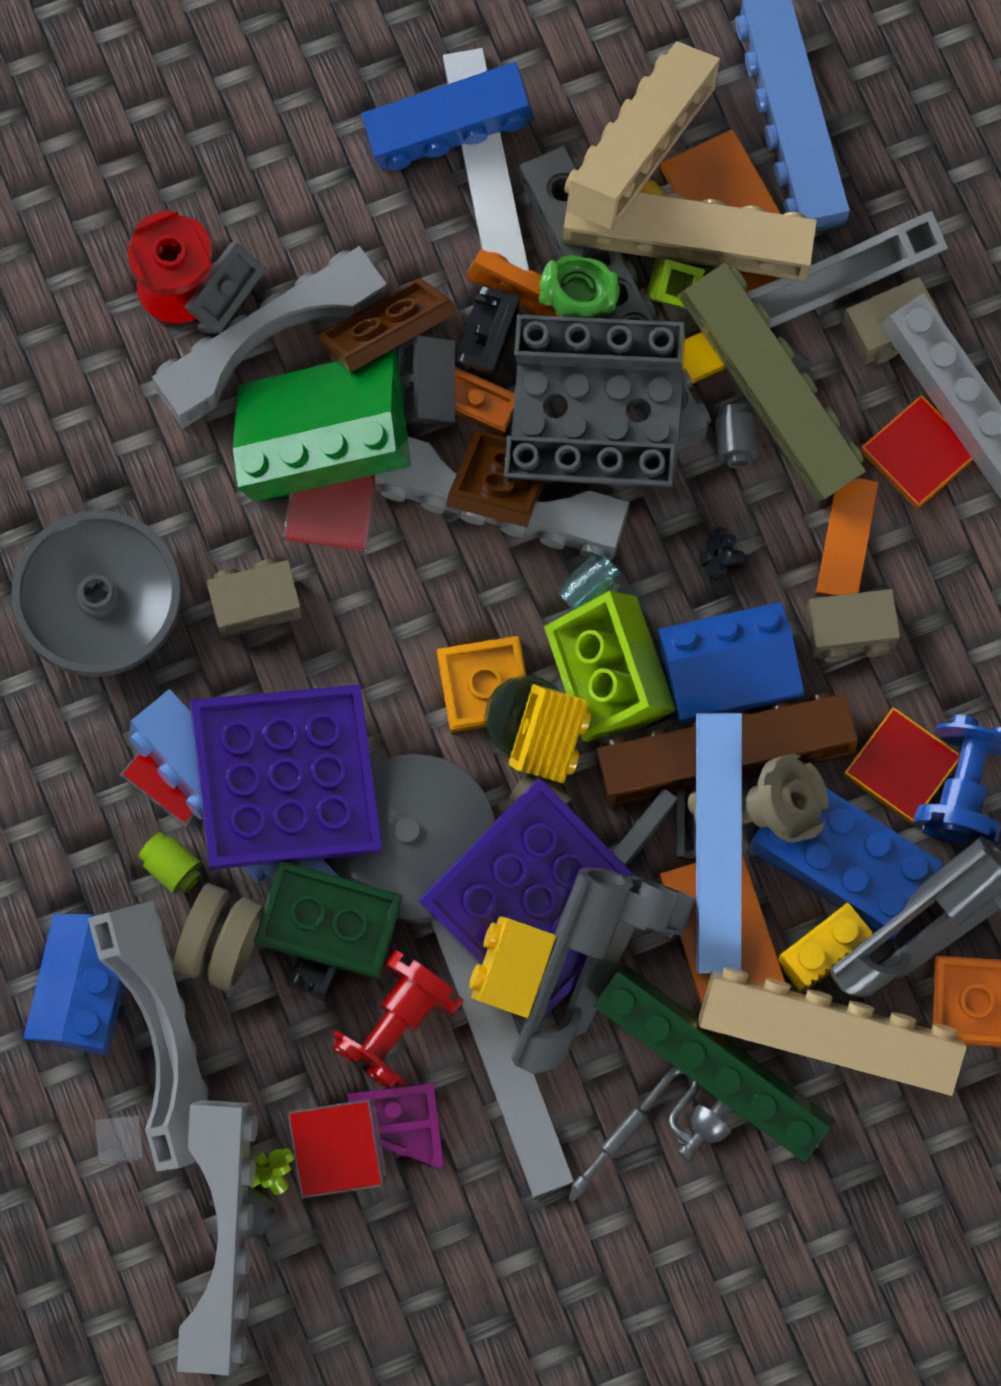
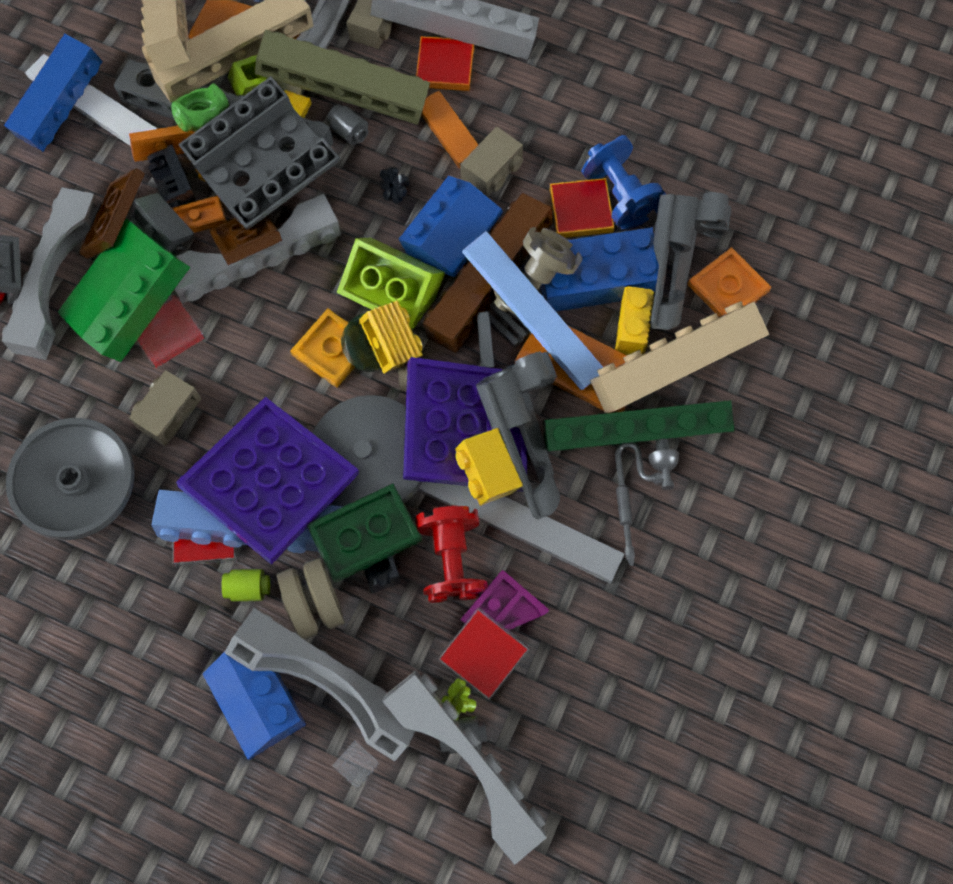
camera: 40 degrees left, 5 degrees down
clear light blue brick [558,554,621,610] -> none

